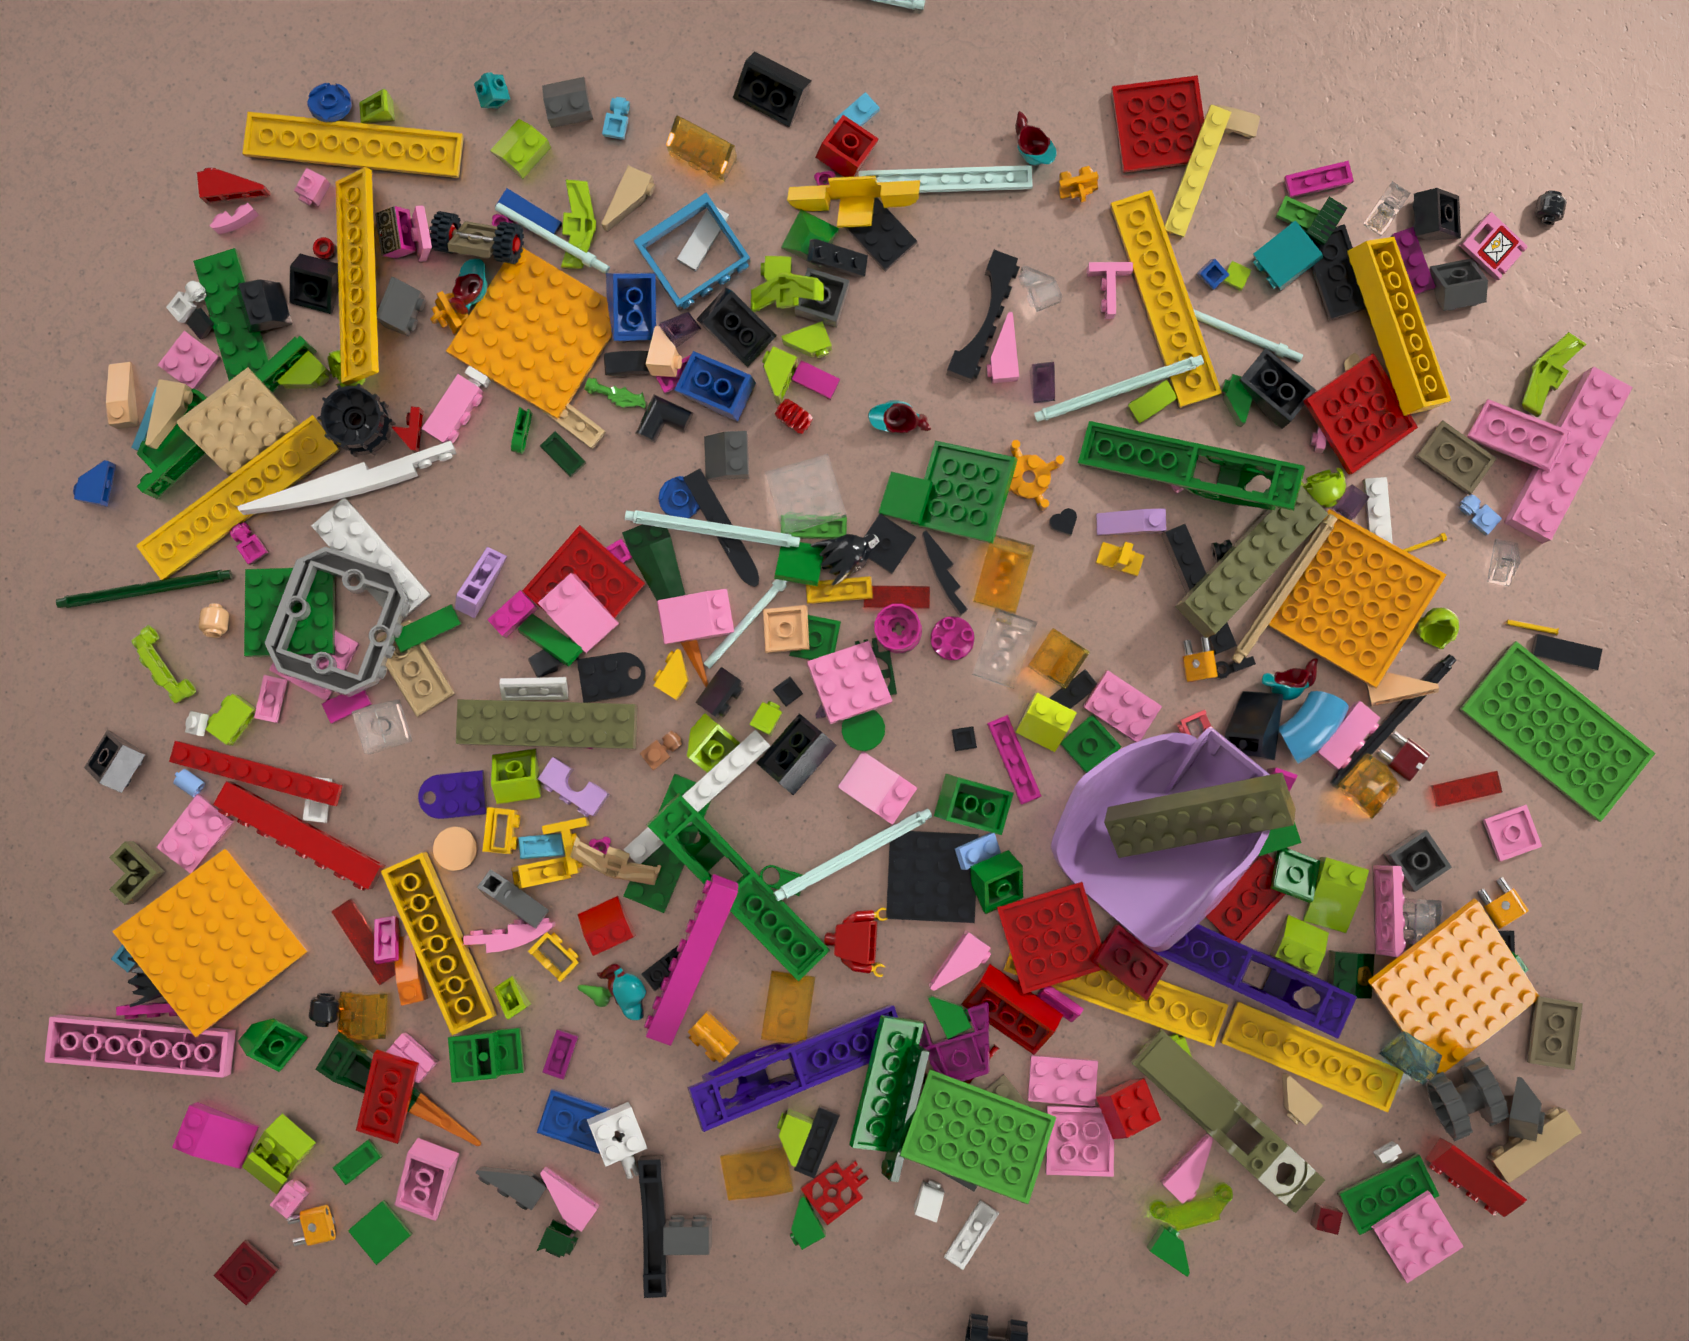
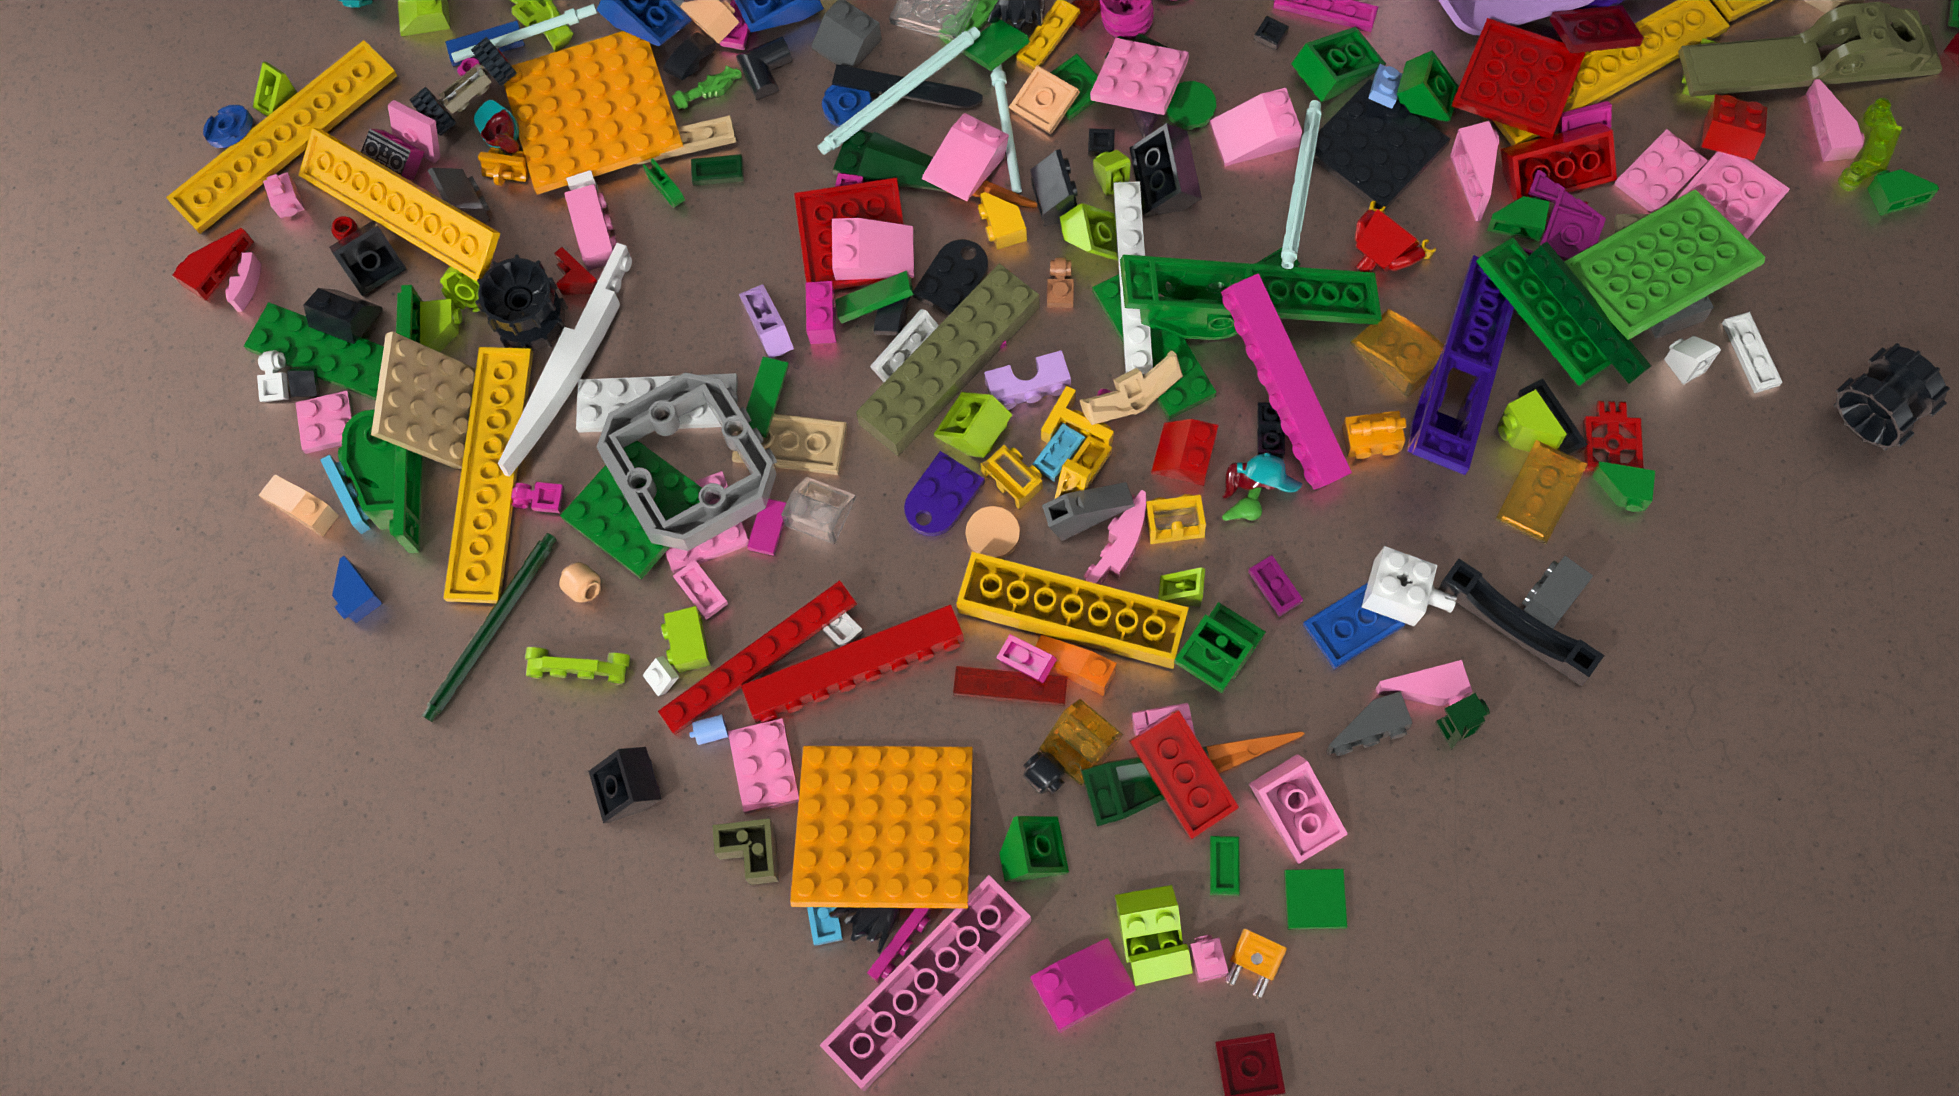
camera: 45 degrees left, 15 degrees down
tan slope [145,379,193,449] -> none

